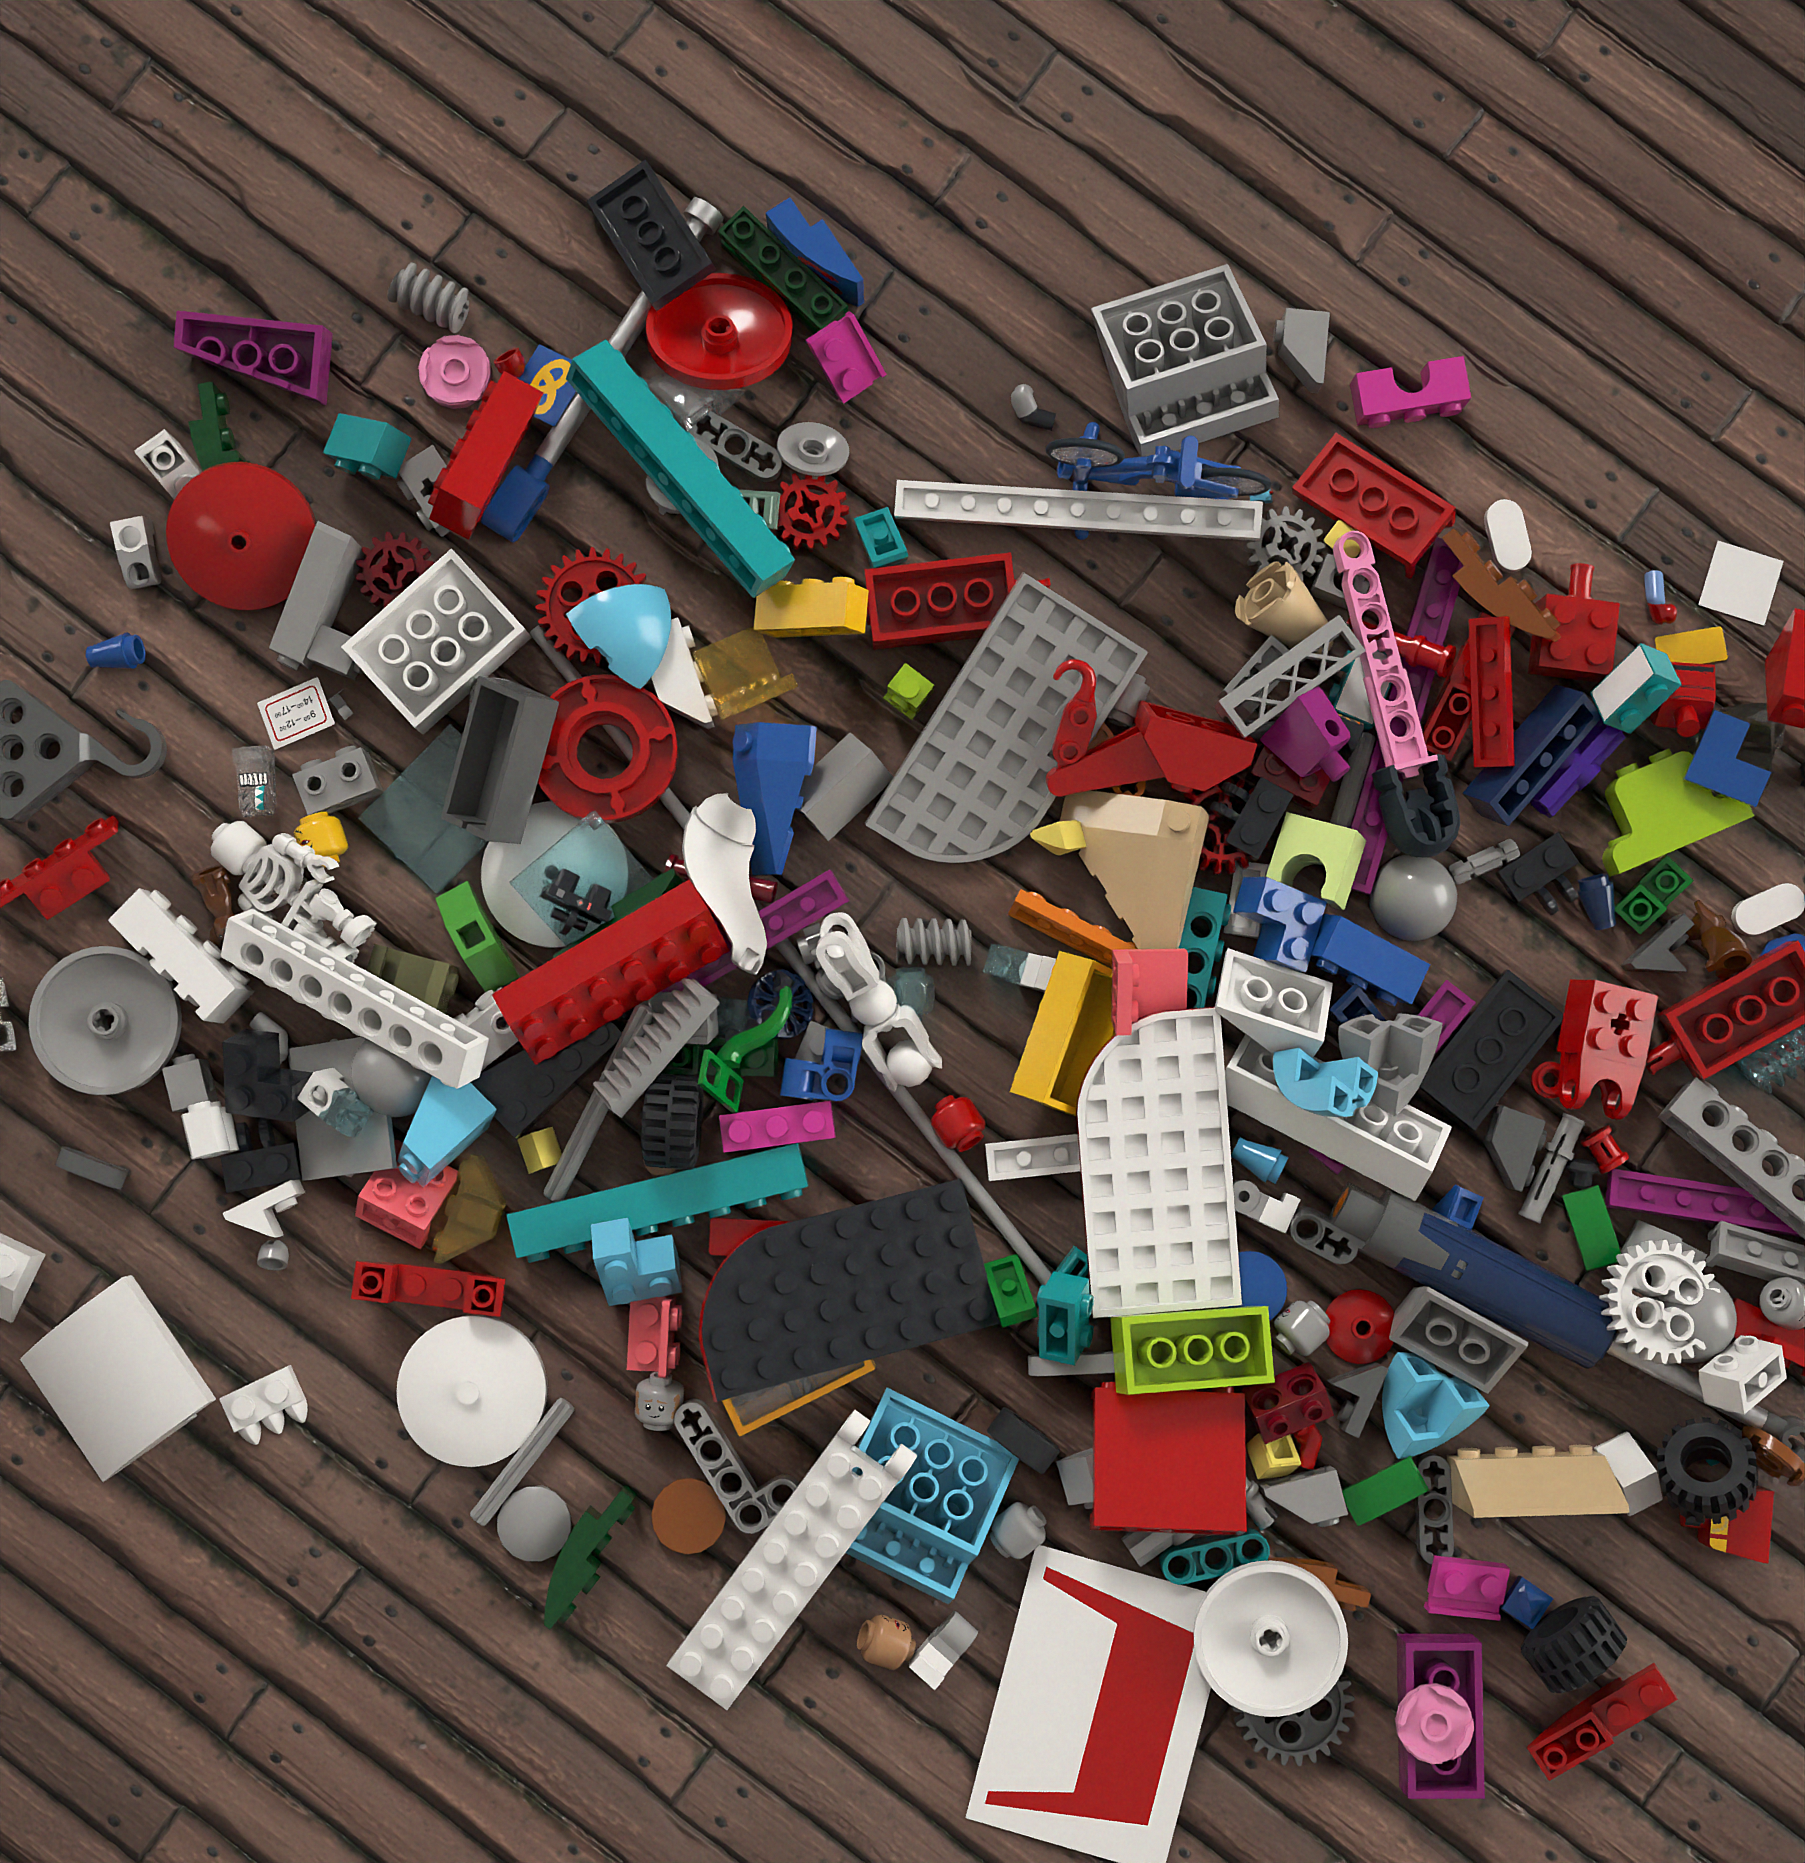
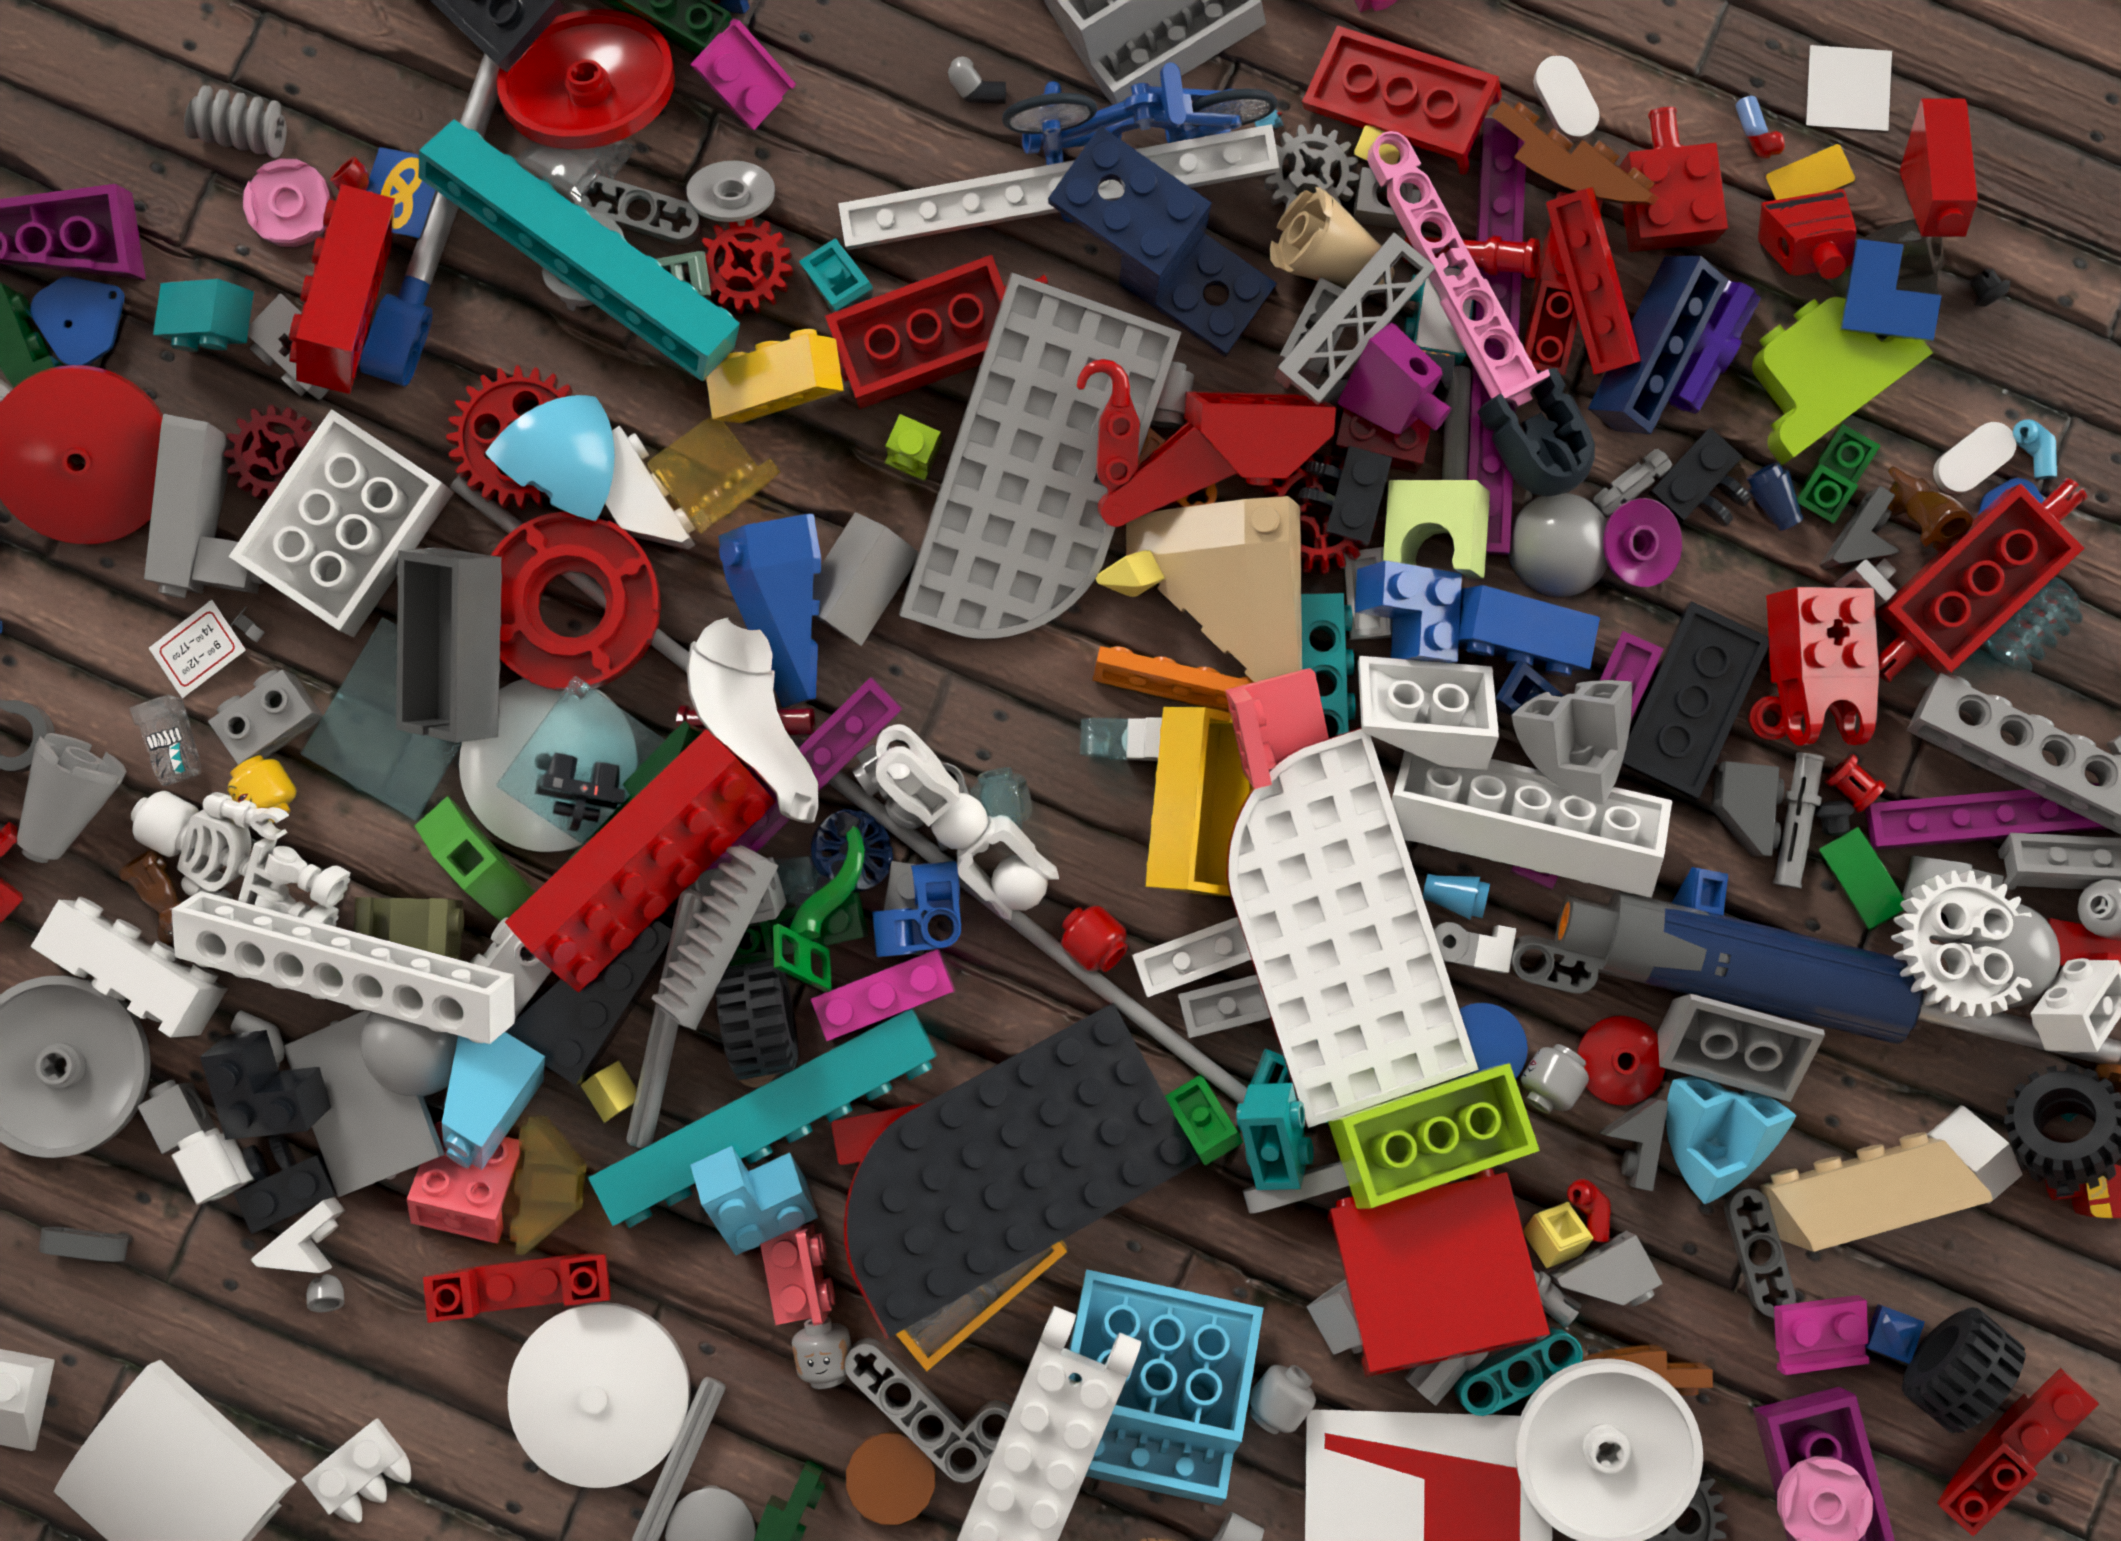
camera: 15 degrees left, 0 degrees up
leg [297,1068,374,1137] -> none
light grey piece [896,917,971,966] -> none
black tyre [987,1407,1060,1474] -> none
dark red brick [1241,1361,1334,1444] -> none
medium azure brick [1273,1048,1378,1117] -> none
green slope [1342,1456,1429,1526] -> none
brick [1590,643,1682,734] -> none
none -> light grey cone [17,733,127,863]
none -> blue piece [30,276,125,366]
none -> dark blue bracket [1048,126,1277,357]
none -> light grey plate [1177,975,1270,1038]
none -> magenta dish [1603,498,1682,587]
none -> light grey tile [1834,558,1897,609]

